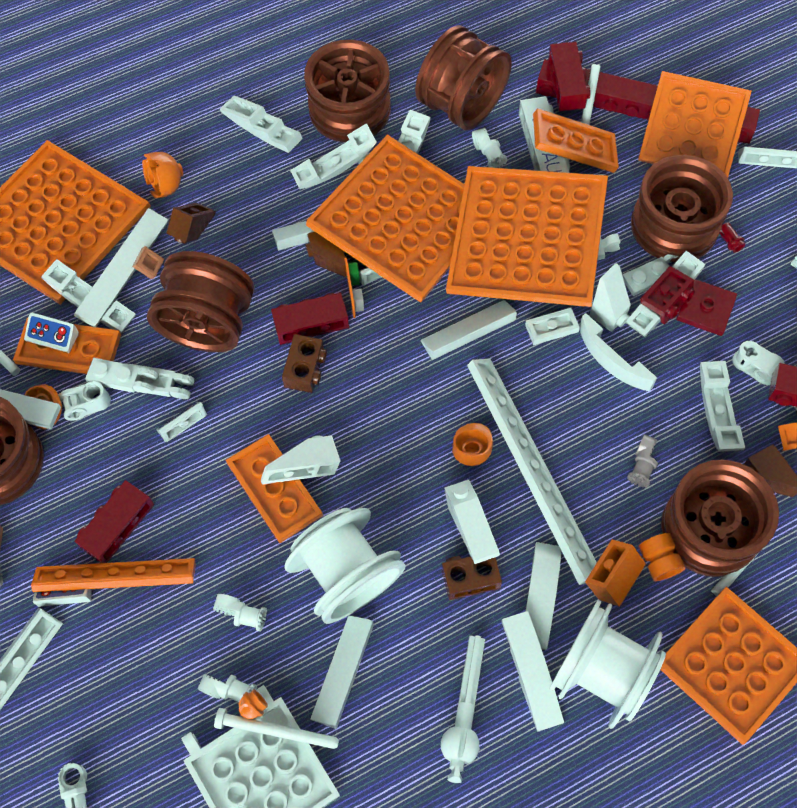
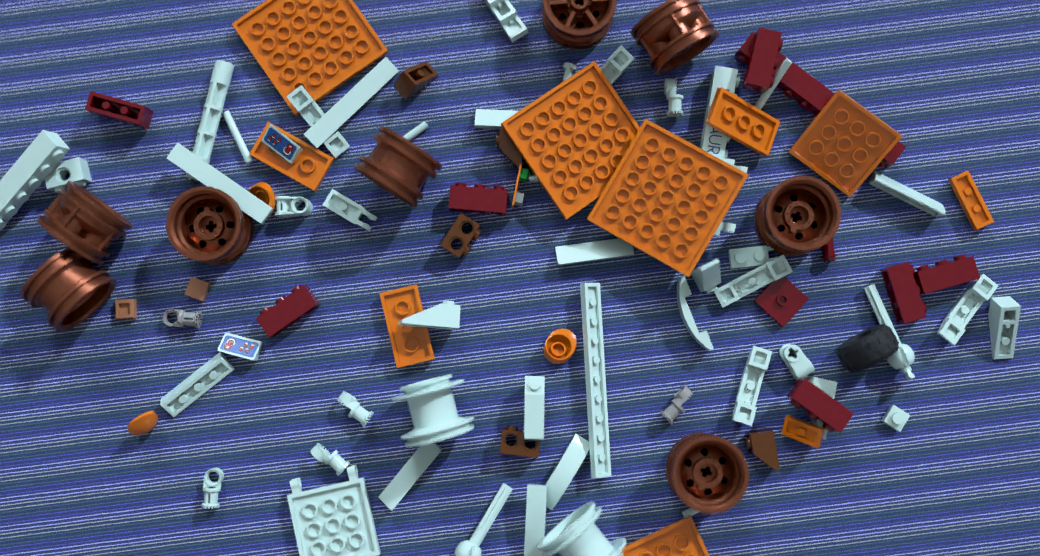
camera: 25 degrees right, 20 degrees up
orange tile [31,558,196,592] -> none
light aqua hinge [85,358,159,393] -> none
nougat tile [132,246,164,279] -> none
orange cylinder [142,152,183,198] -> none
light aqua slope [156,402,207,442] -> none
light aqua bar [214,708,339,749] -> none
orange plate [238,689,268,719] -> none
light aqua slope [290,123,377,189] -> none
light aqua plate [525,308,580,345] -> none
orange brick [585,539,646,607] -> none
orange wheel [638,533,686,581] -> none
dark red bracket [640,266,695,325] -> none

